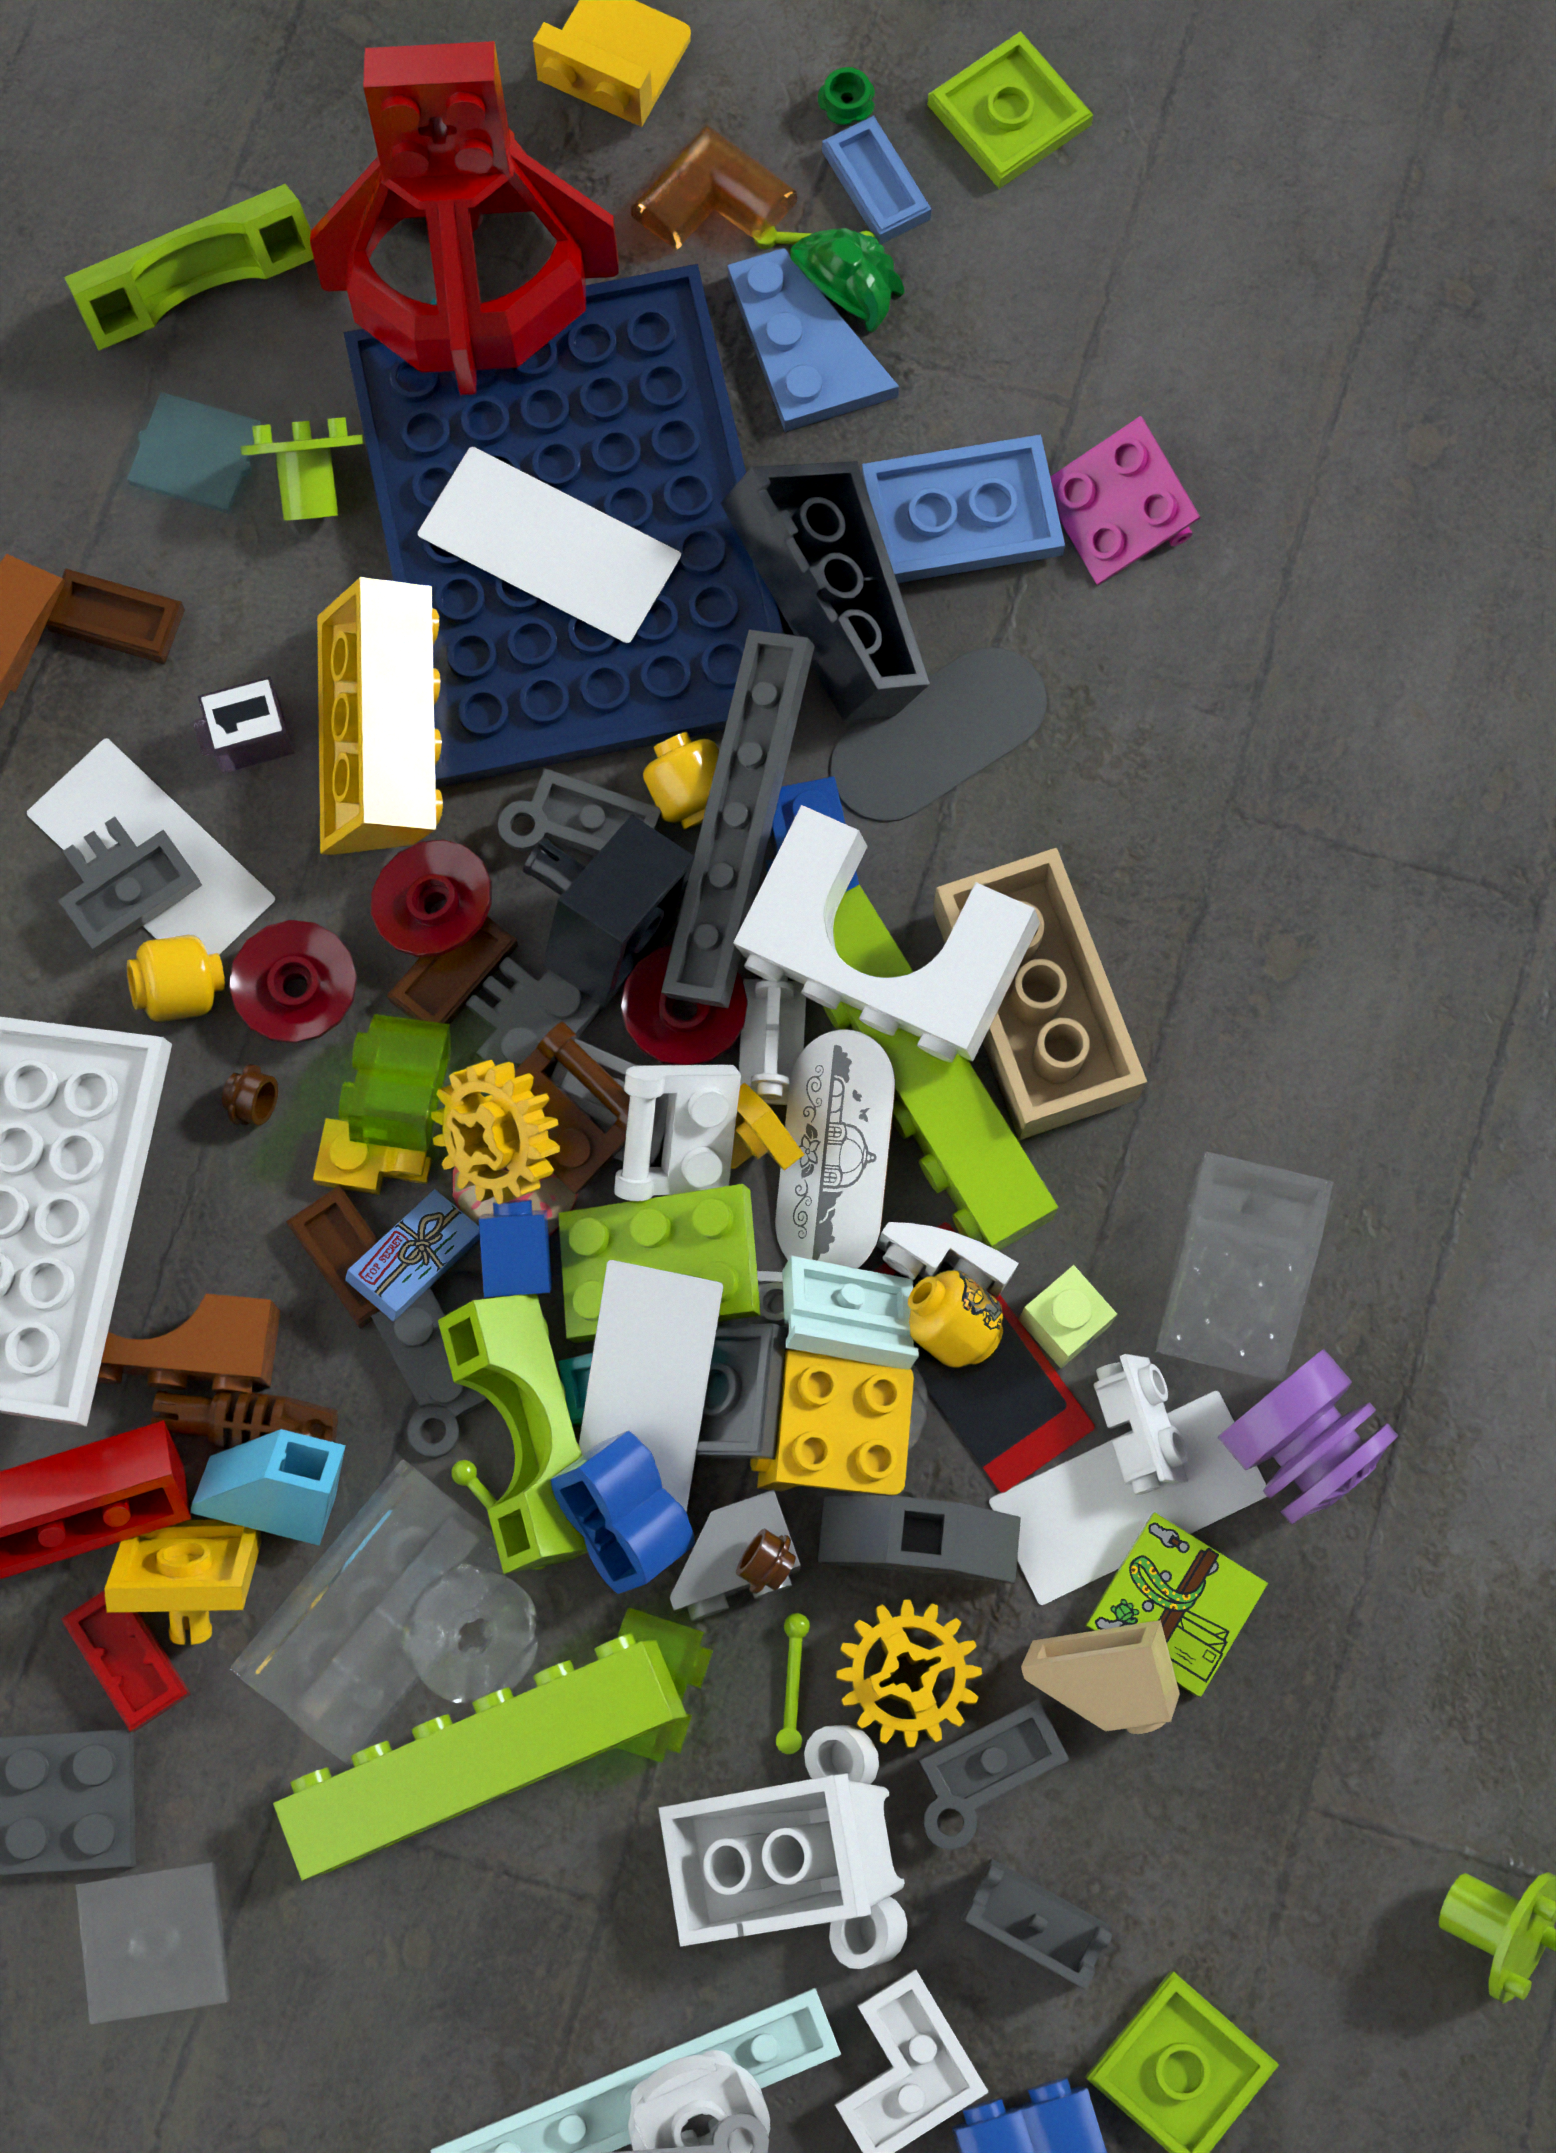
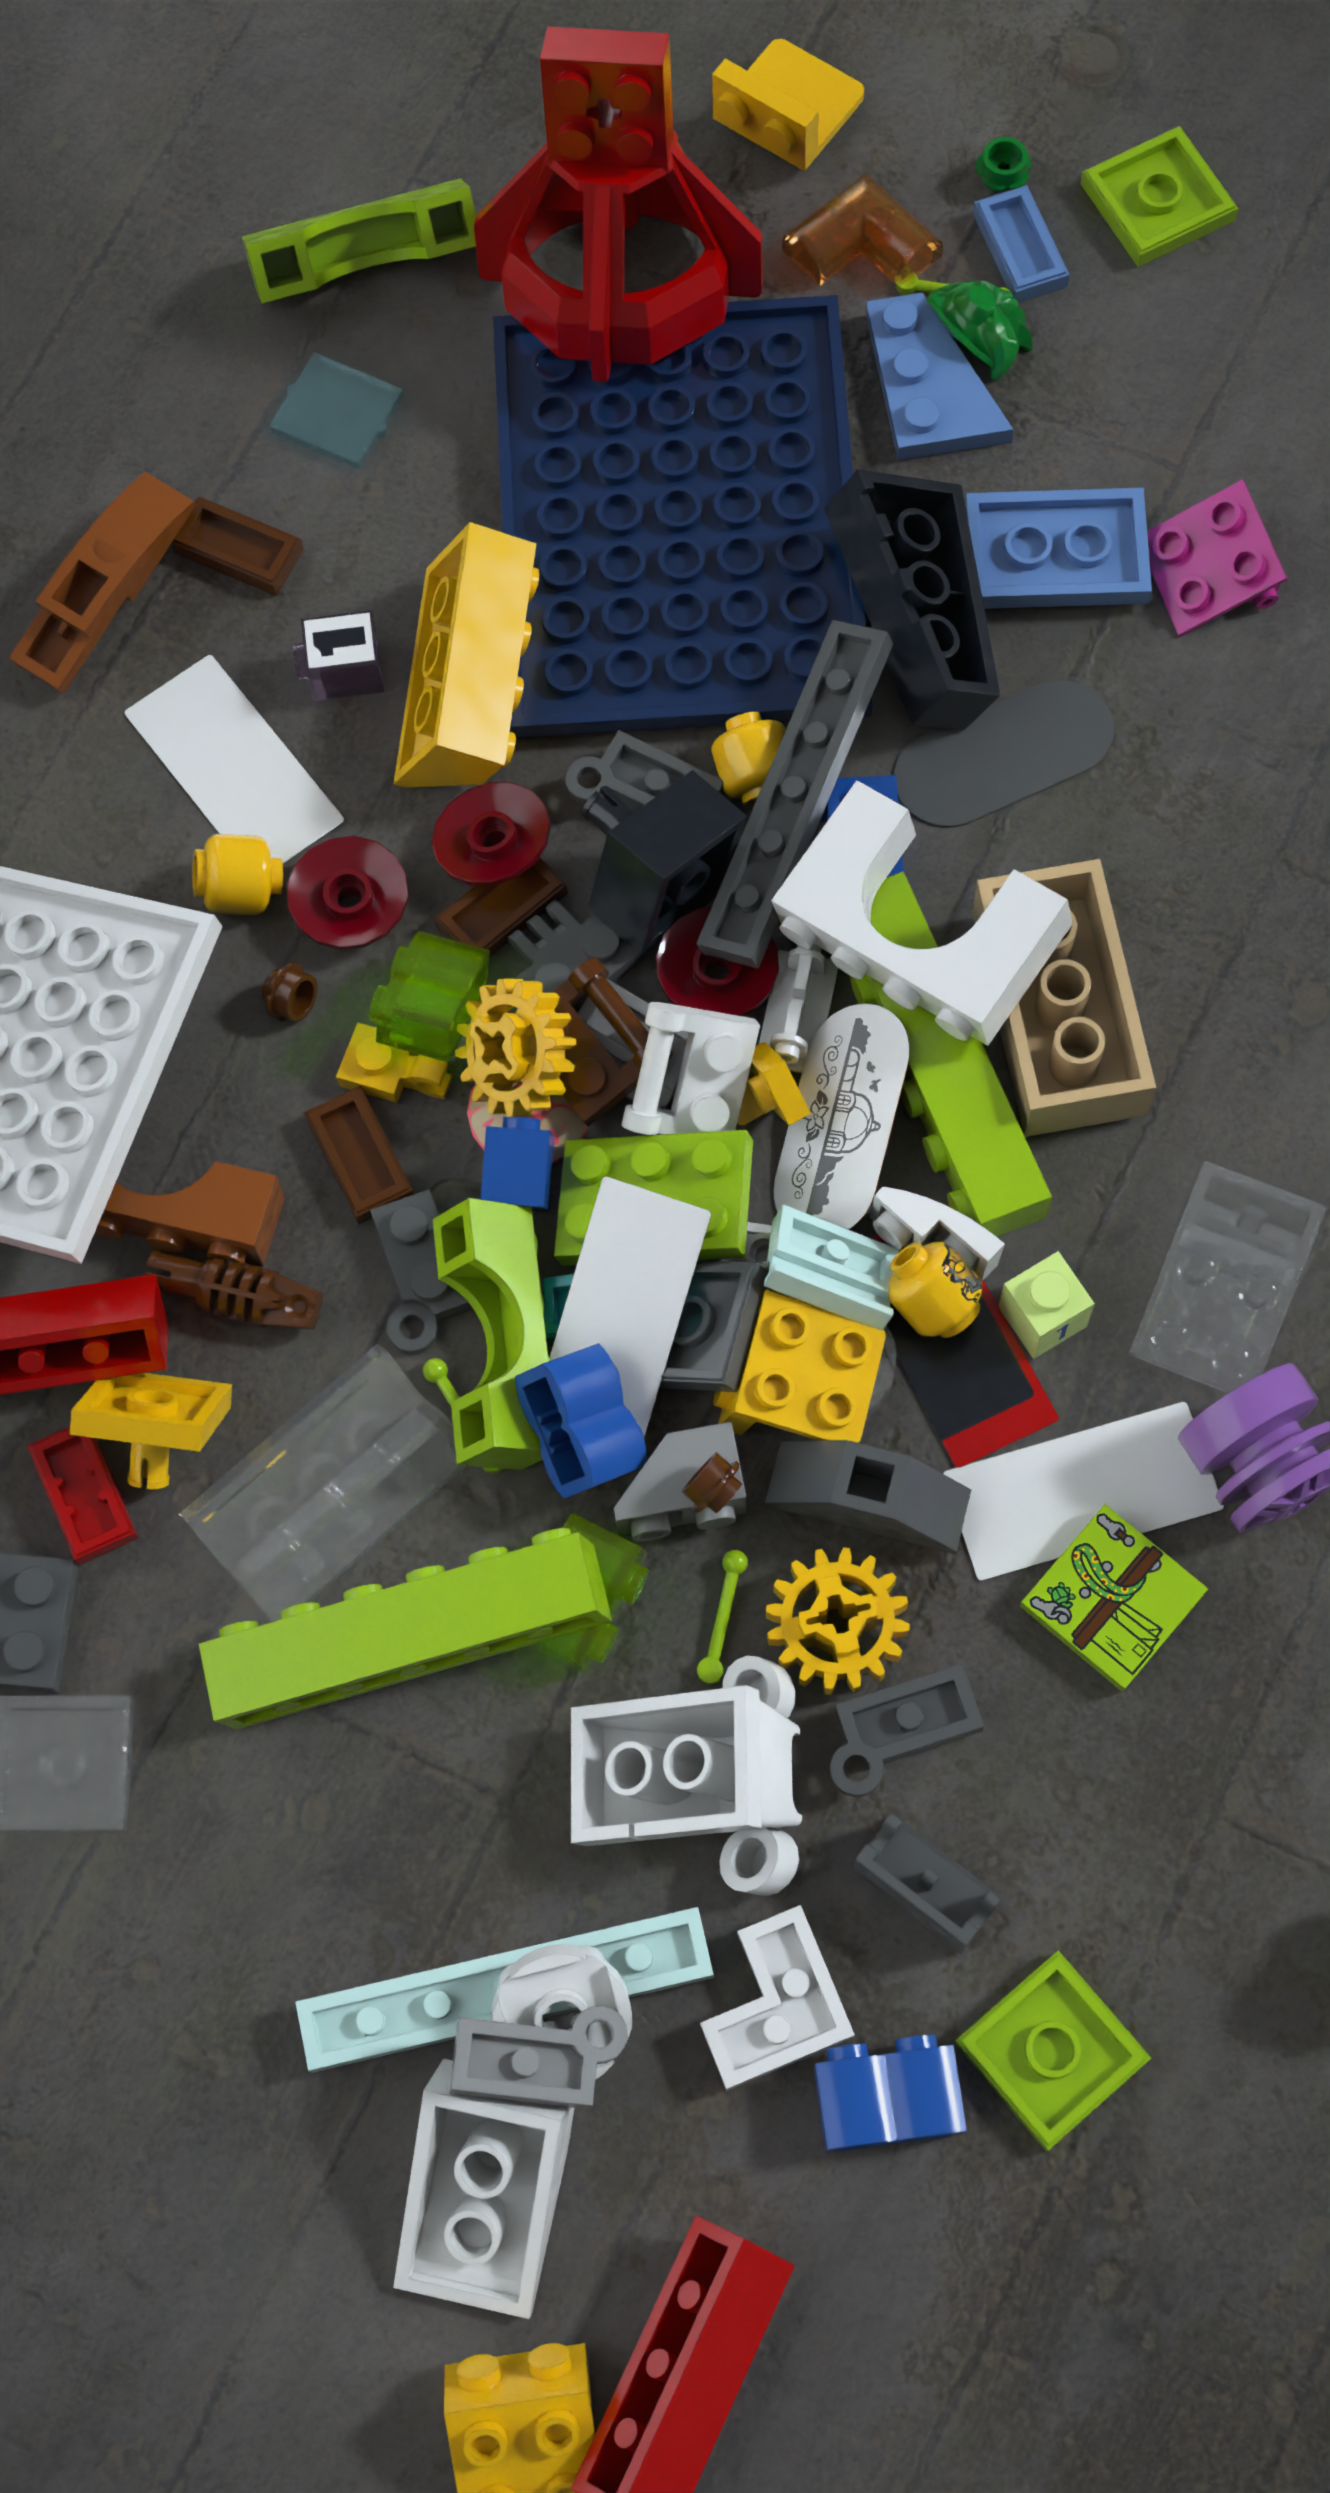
camera: 15 degrees right, 5 degrees down
dark grey hinge [58,816,202,956] -> none
medium azure slope [190,1429,346,1546] -> none
lime piece [240,417,364,520] -> none
medium blue tile [345,1189,480,1322] -> none
clear plate [400,1563,538,1703] -> none
white sticker [418,447,681,643] -> none
tan slope [1021,1620,1180,1734] -> none
white hinge [1094,1354,1188,1495] -> none

